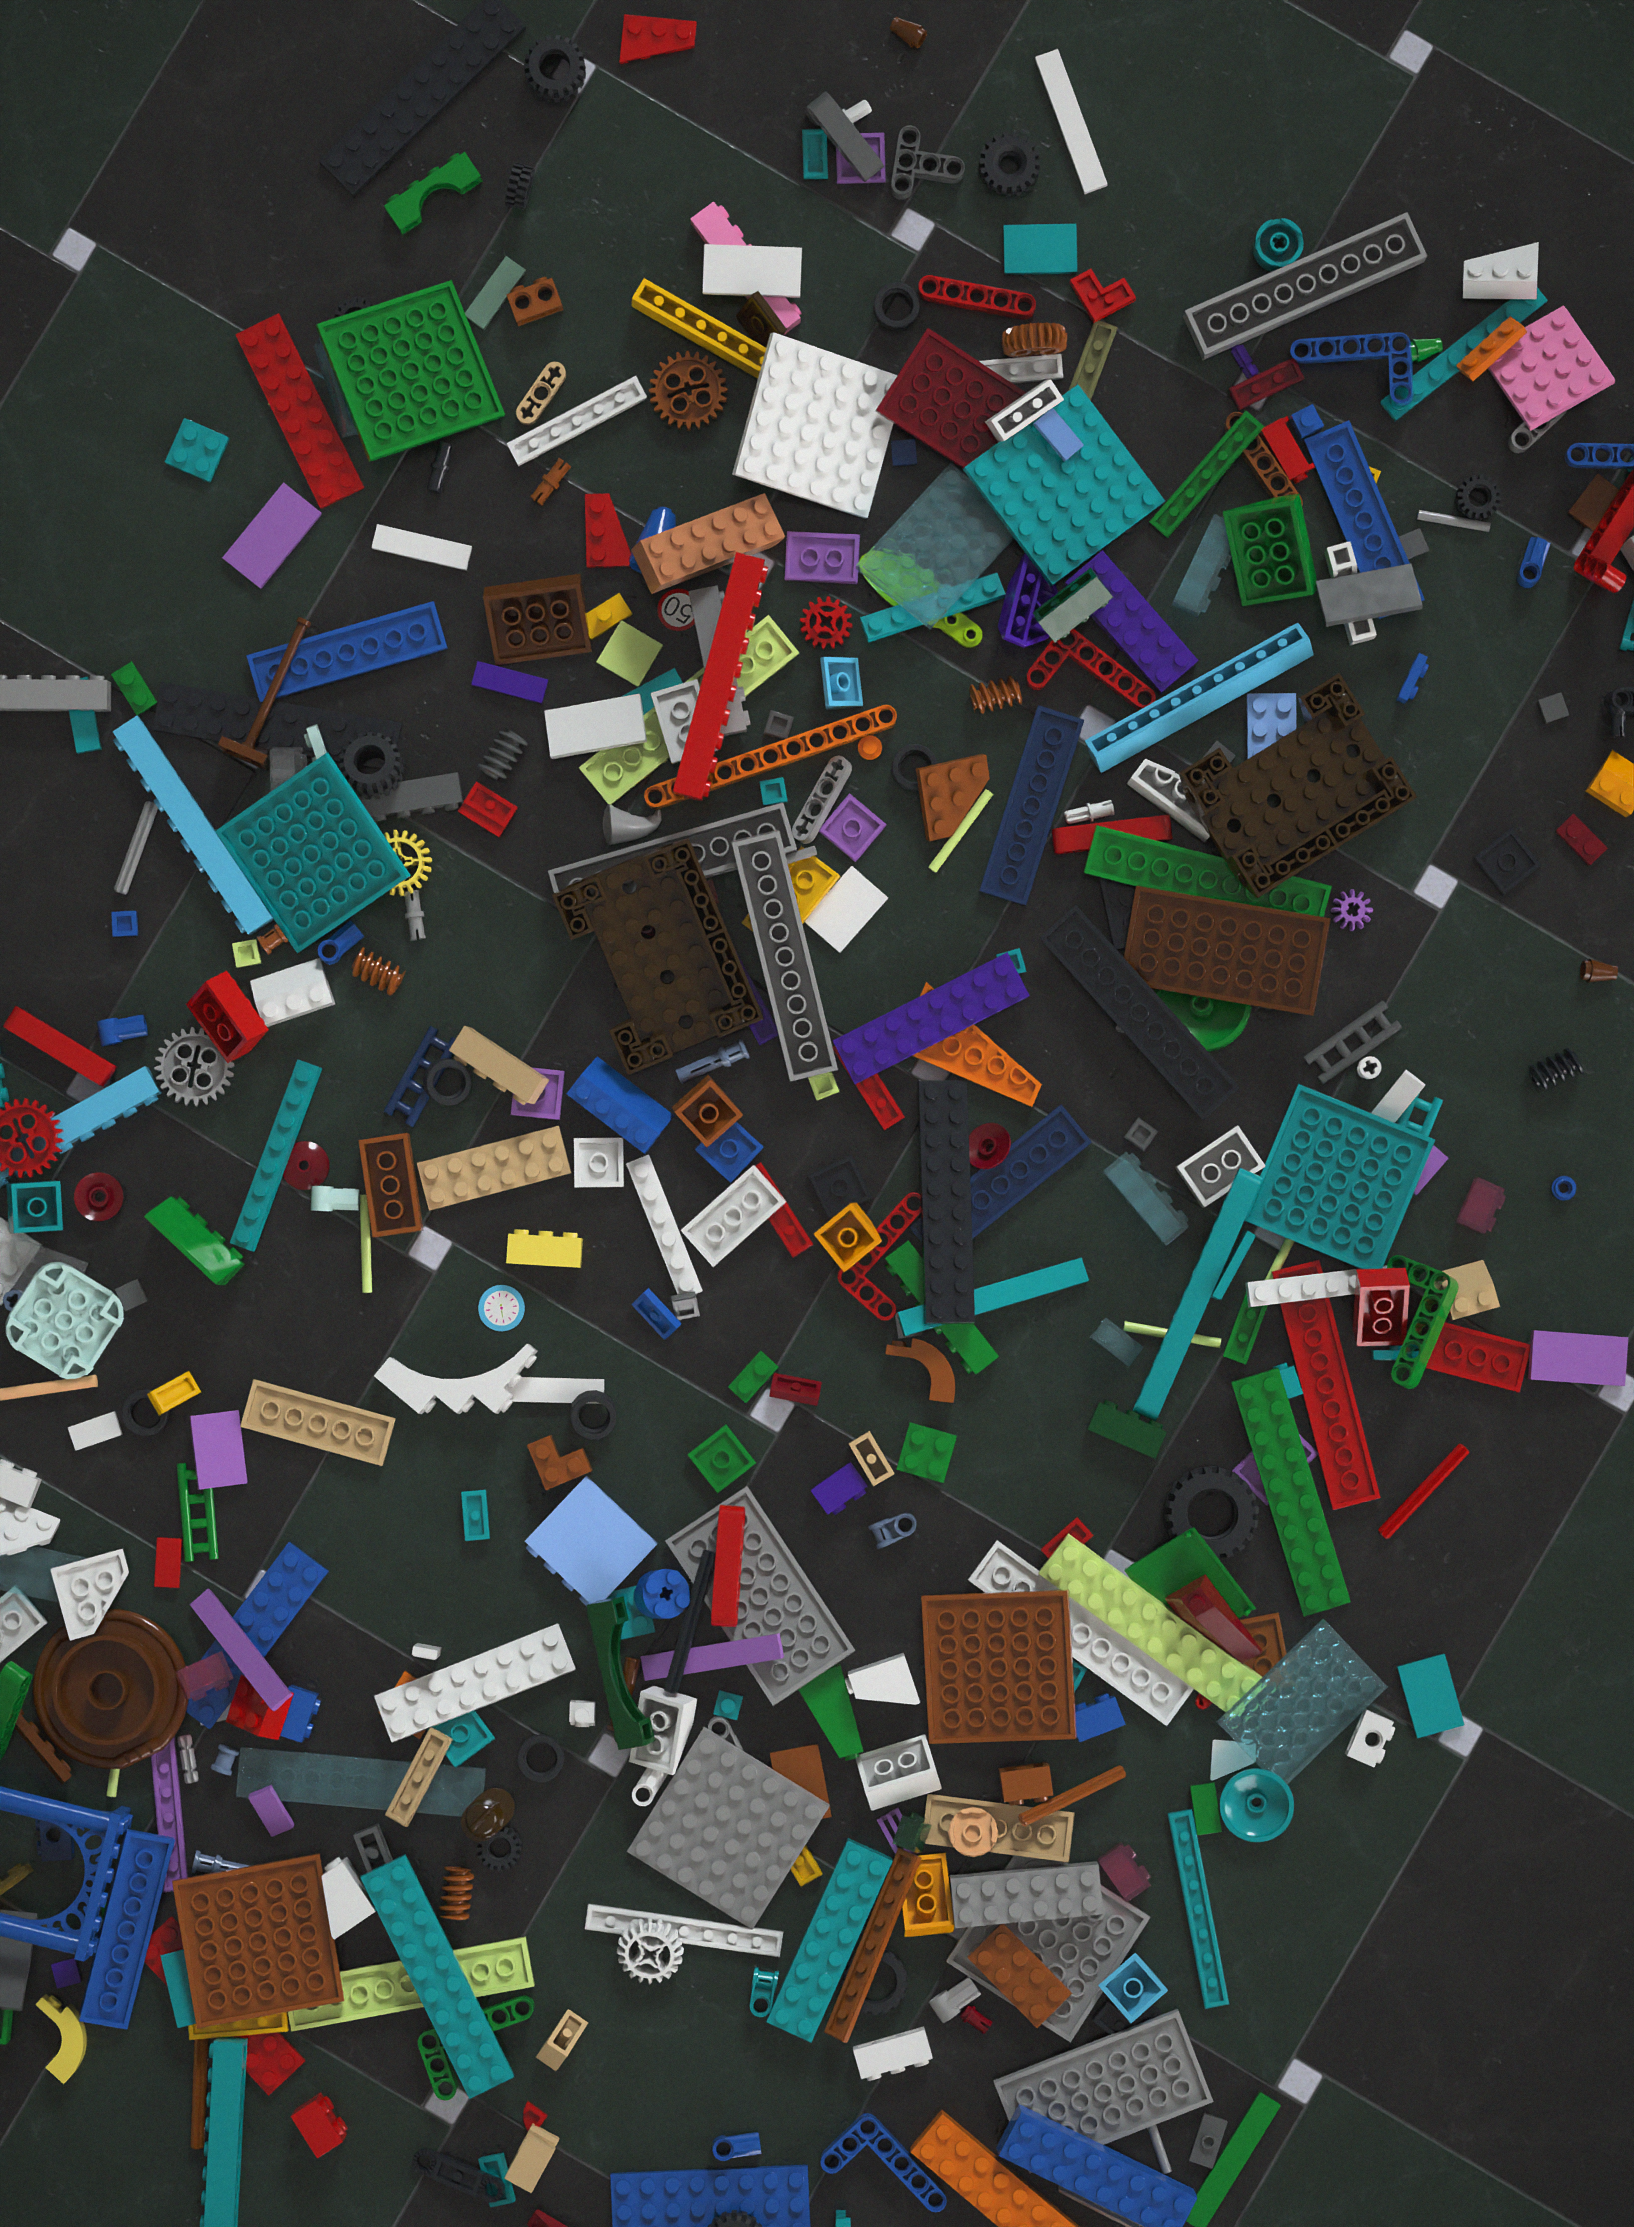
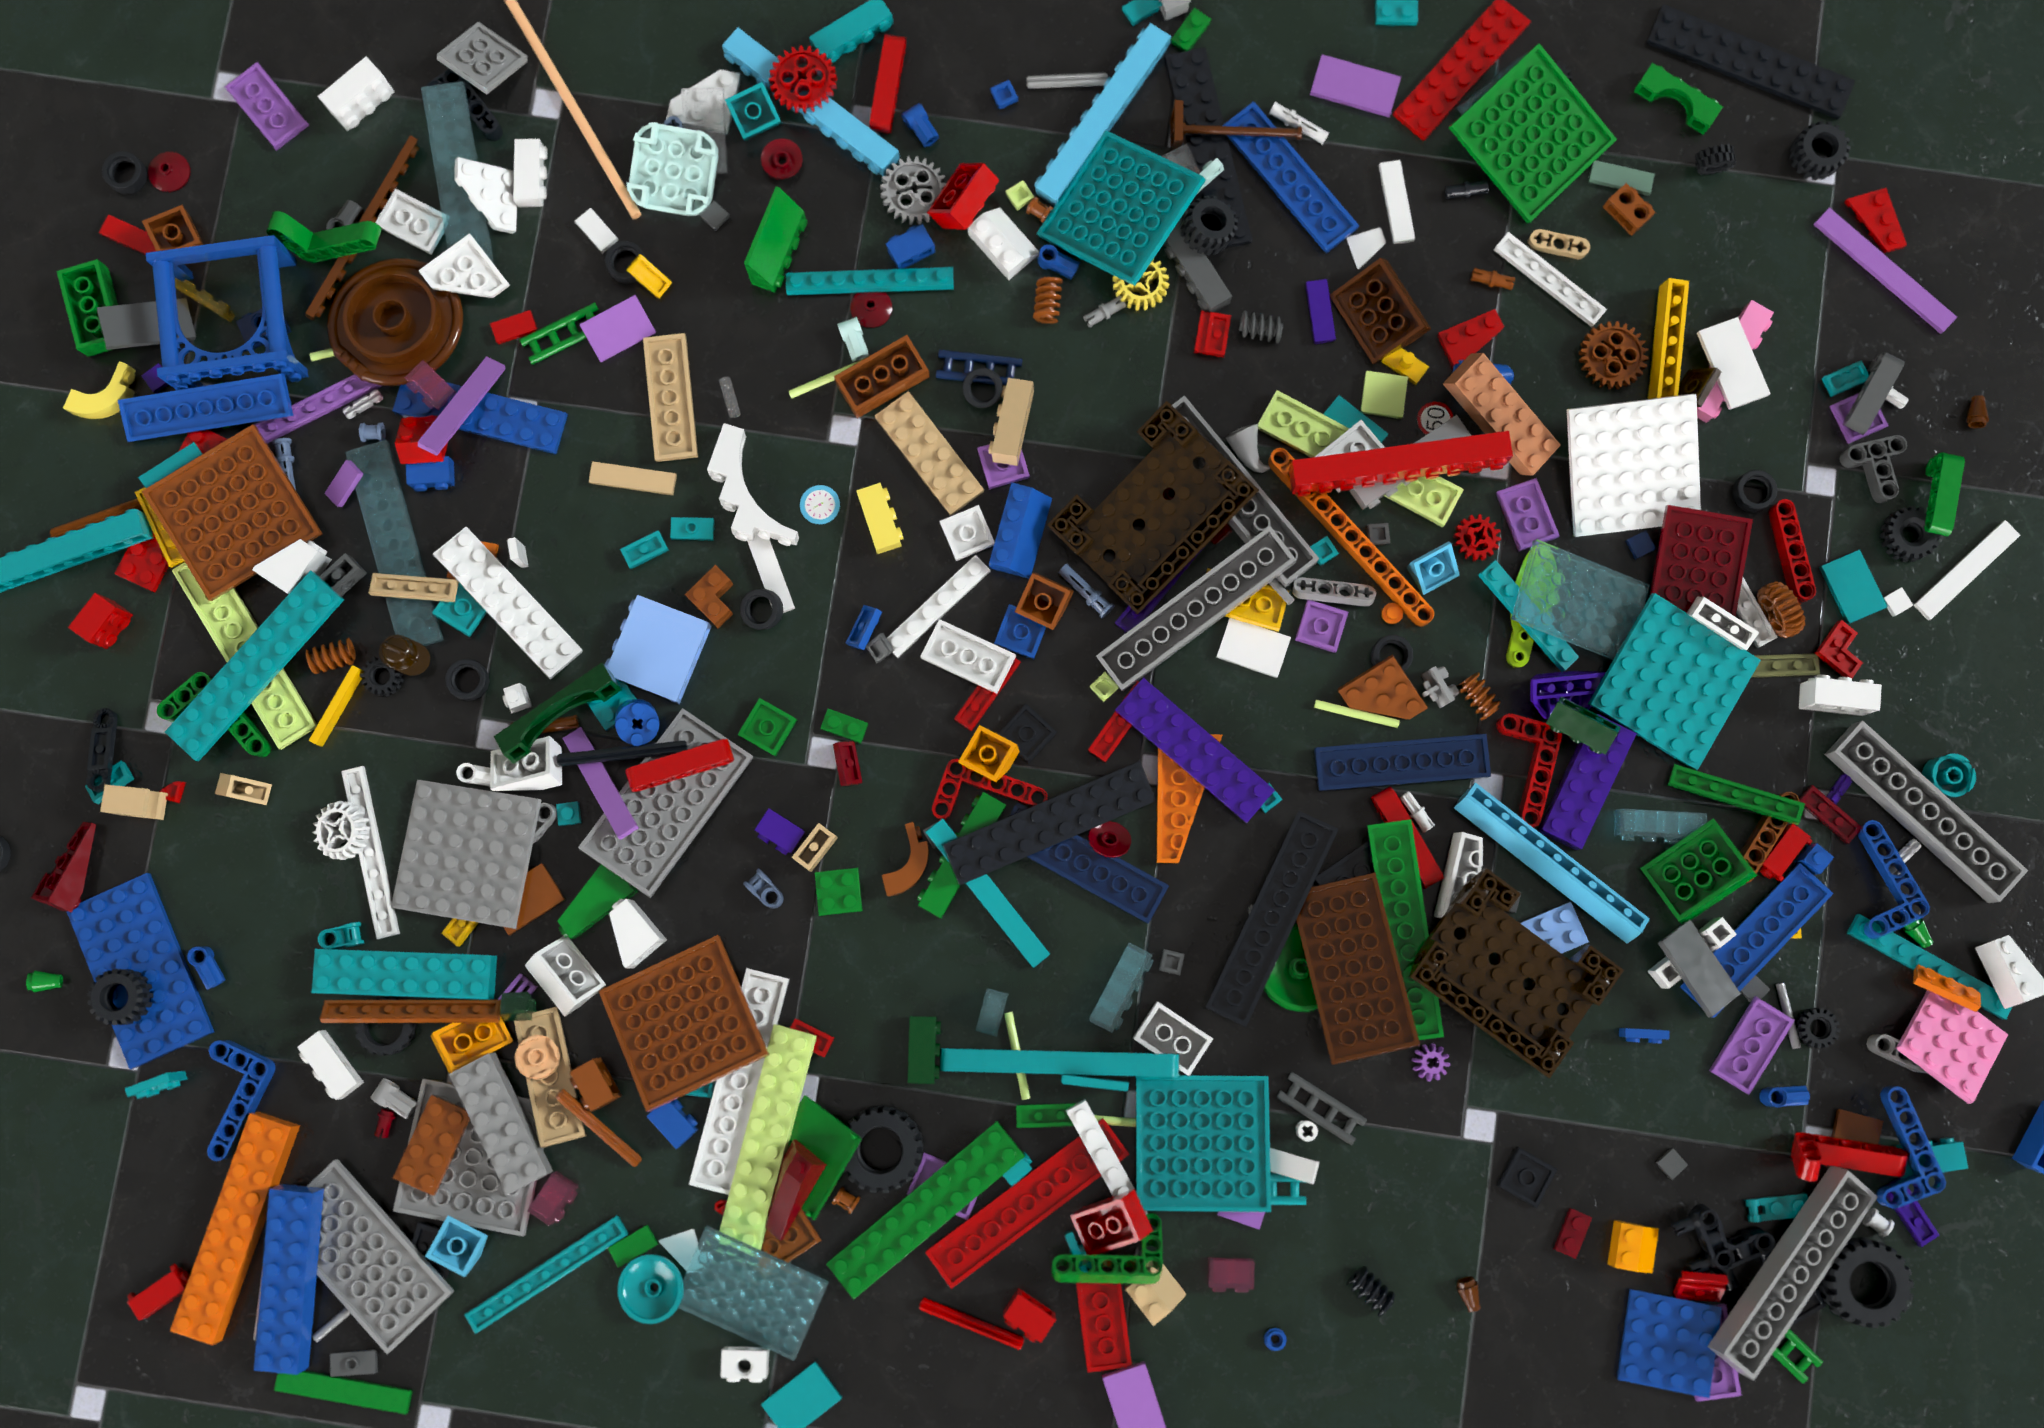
camera: 65 degrees right, 5 degrees down
white tile [544,694,647,759] -> none
medium blue tile [1033,408,1084,462] -> none
none -> yellow tile [309,665,364,747]
none -> tan tile [589,461,677,496]
none -> teal plate [670,517,715,540]
none -> clear axle [719,377,741,418]
none -> dark orange bush [832,1186,861,1215]
none -> blue brick [886,224,935,269]
none -> red brick [1003,1288,1056,1343]
none -> white pin [1269,102,1329,145]
none -> white sticker [1347,227,1386,269]
none -> light grey hips [1421,666,1459,708]
none -> medium lavender tile [1709,996,1795,1095]
none -> white brick [1799,675,1881,716]
none -> medium lavender tile [1813,208,1957,334]
none -> white tile [1884,587,1913,617]
none -> white axle [1889,839,1921,874]
none -> green beam [1924,452,1965,536]

